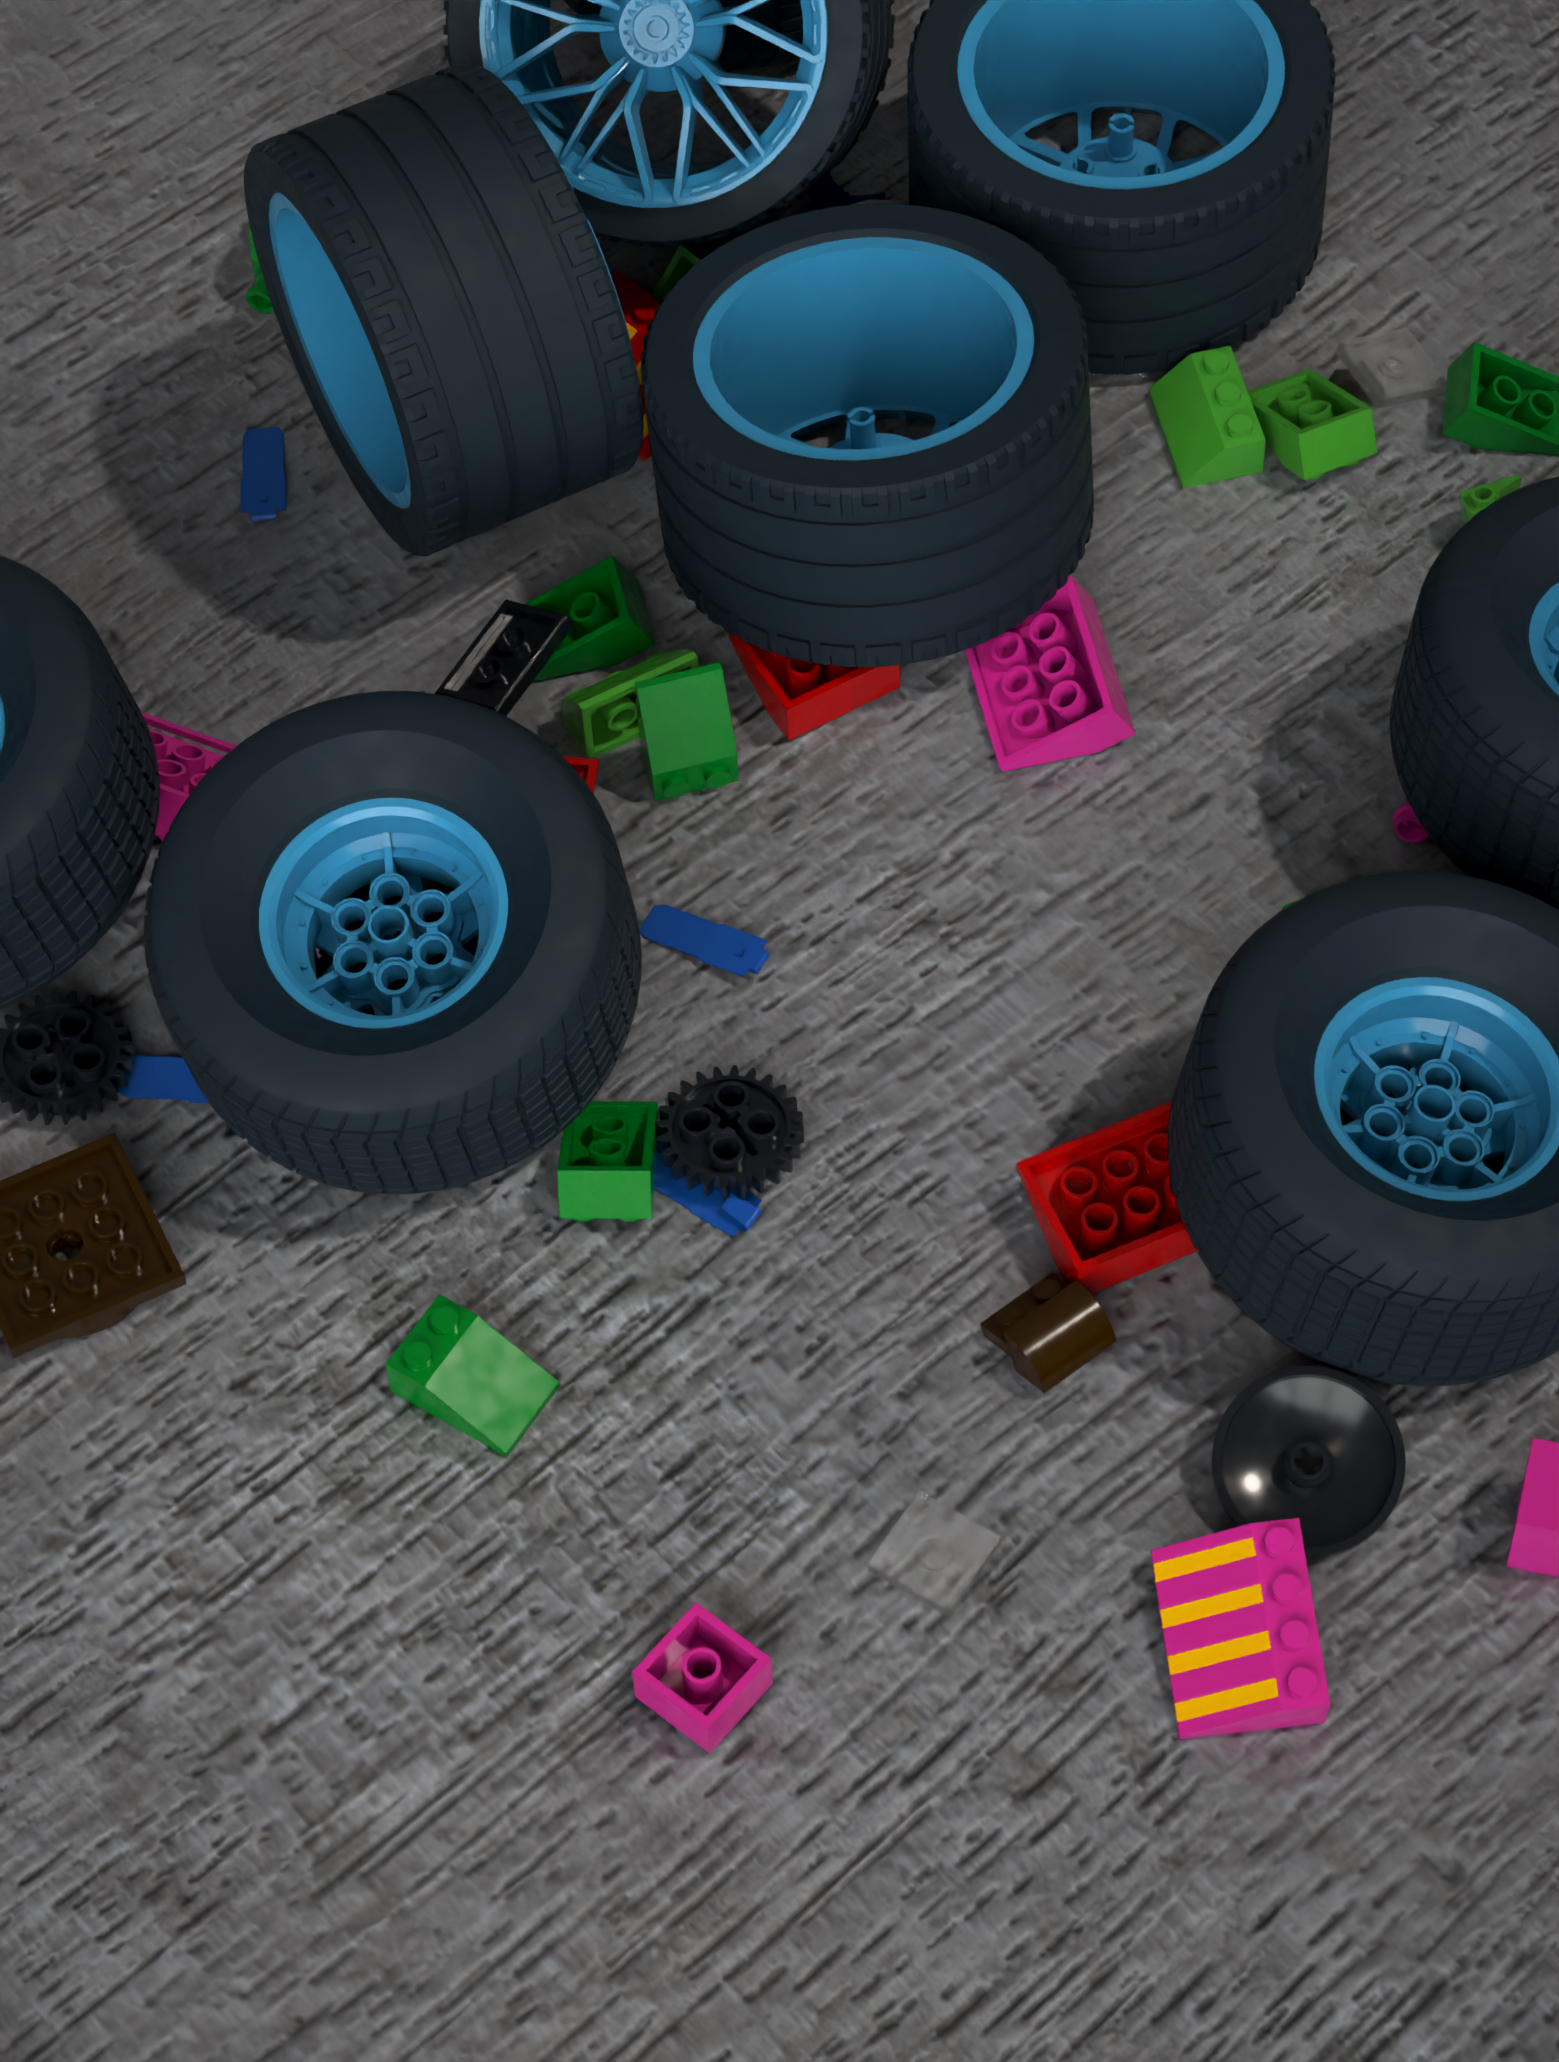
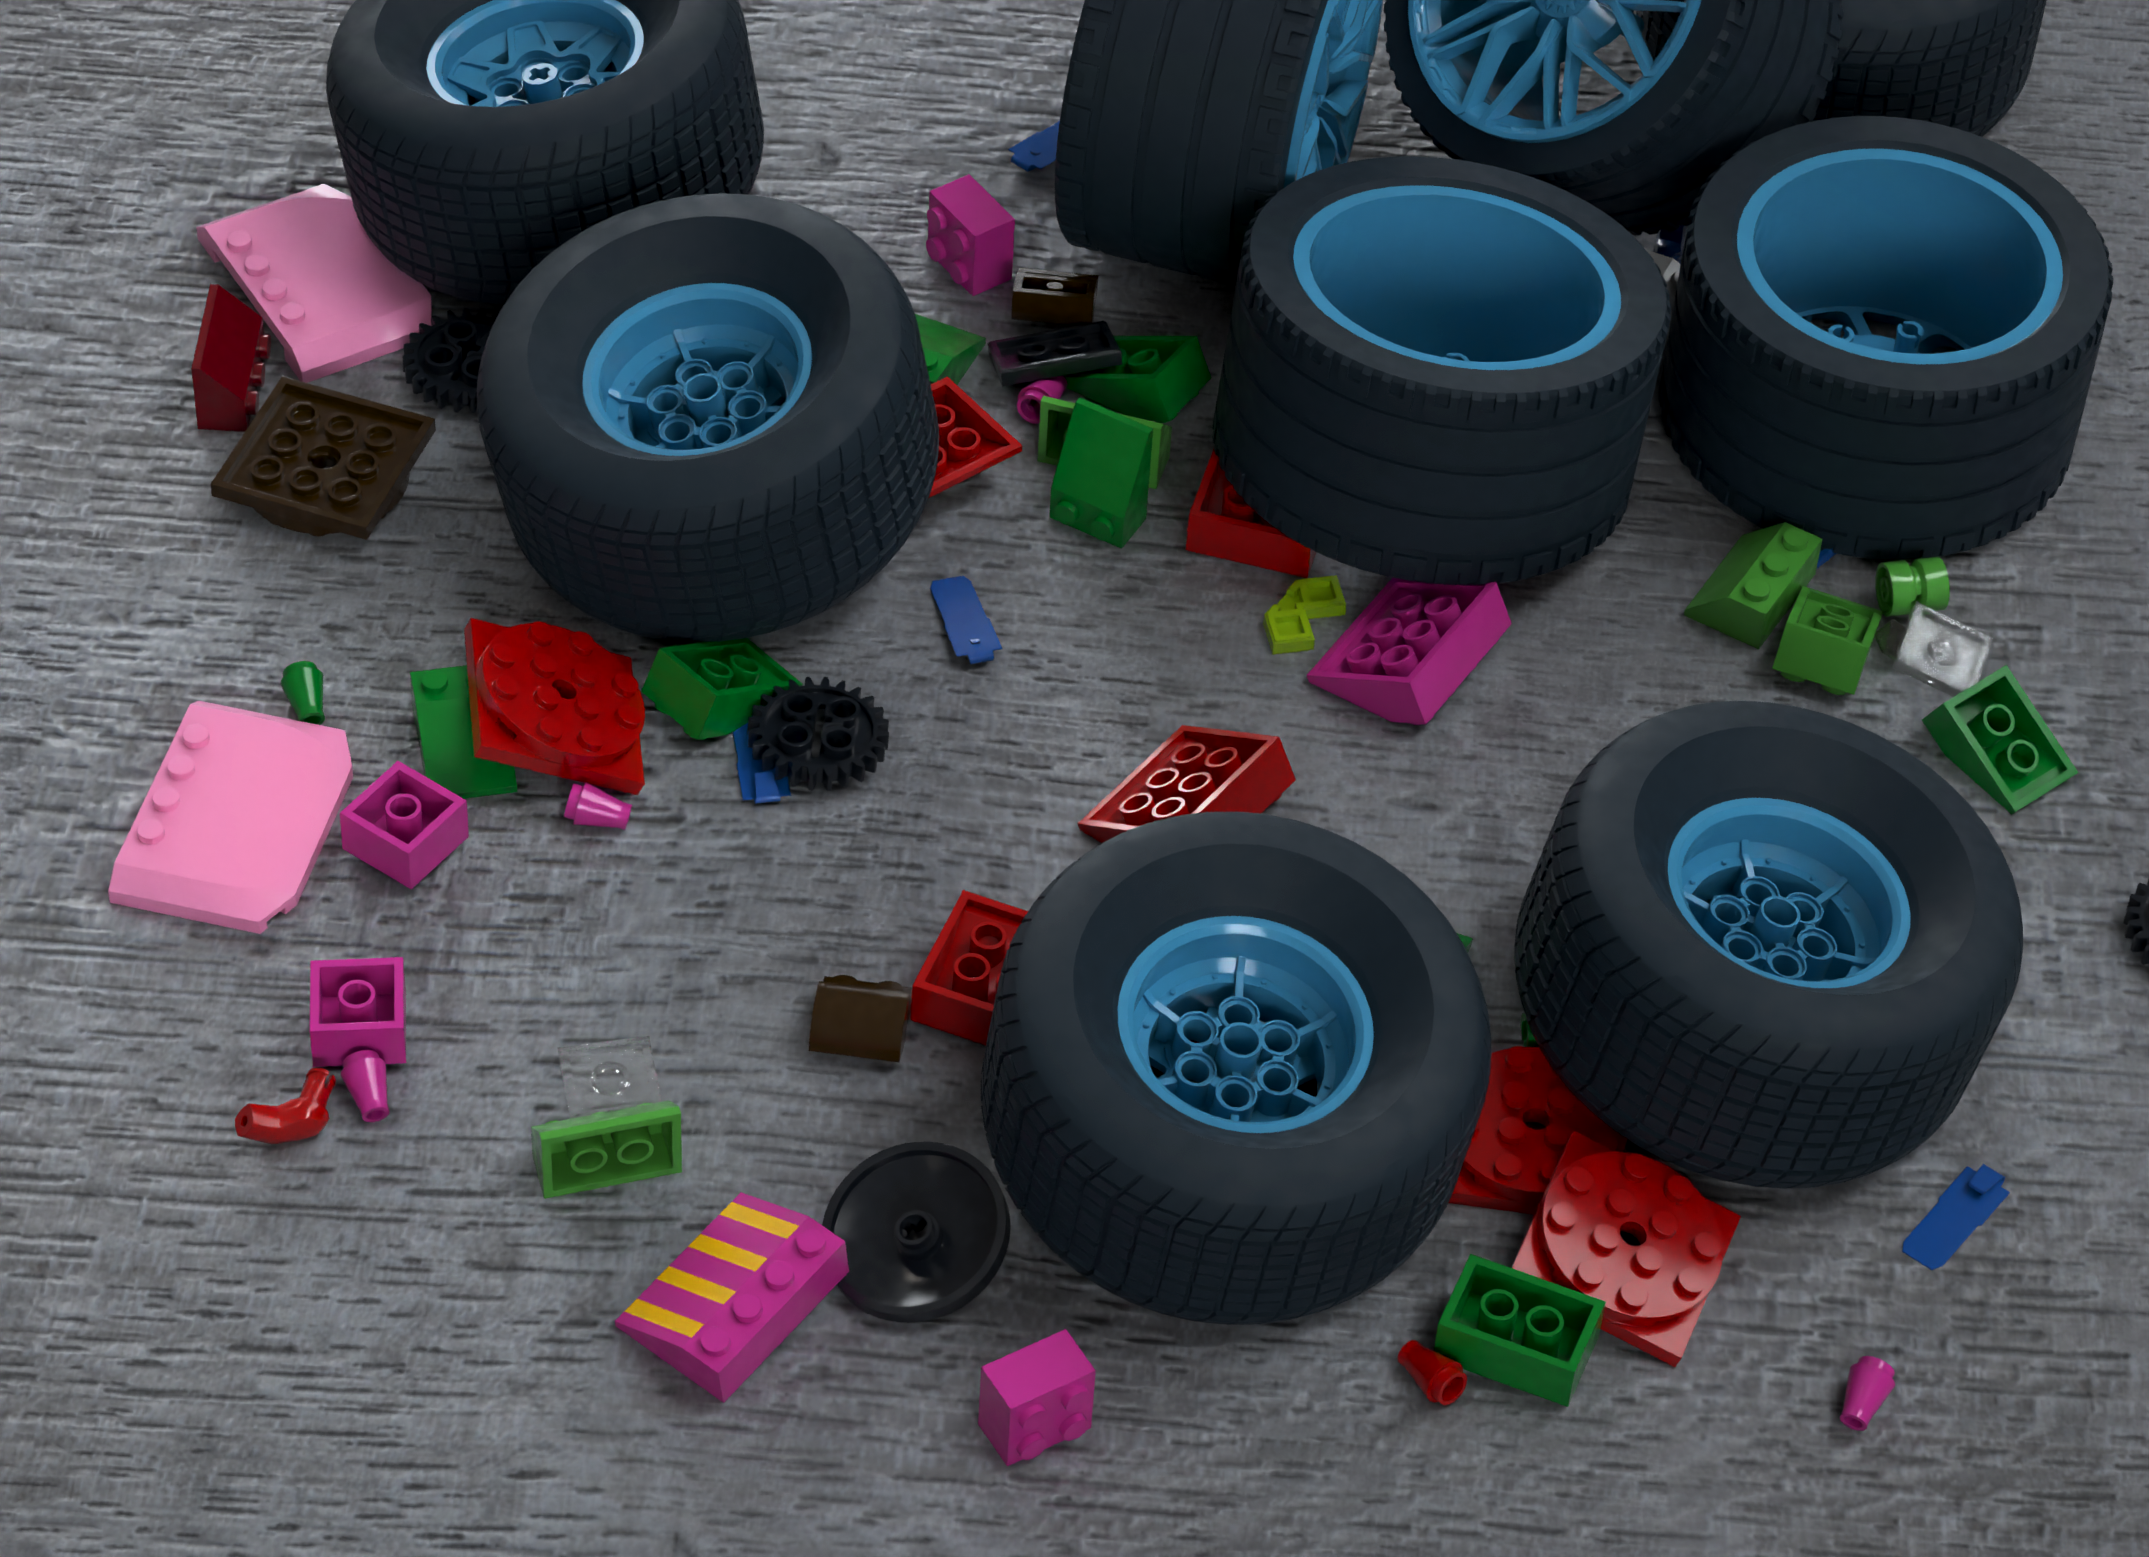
camera: 40 degrees right, 10 degrees down
none -> bright pink slope [108,701,353,934]
none -> red arm [235,1068,336,1144]
none -> green cone [280,661,325,725]
none -> dark pink brick [339,761,469,890]
none -> dark pink cone [341,1050,390,1122]
none -> red piece [464,618,645,795]
none -> bright green slope [531,1100,682,1199]
none -> dark pink cone [564,782,632,830]
none -> dark pink brick [926,174,1015,296]
none -> dark brown brick [1012,268,1099,326]
none -> dark pink cone [1017,376,1067,424]
none -> red slope [1077,725,1296,843]
none -> lime tile [1263,575,1346,655]
none -> bright green wheel [1875,556,1950,617]

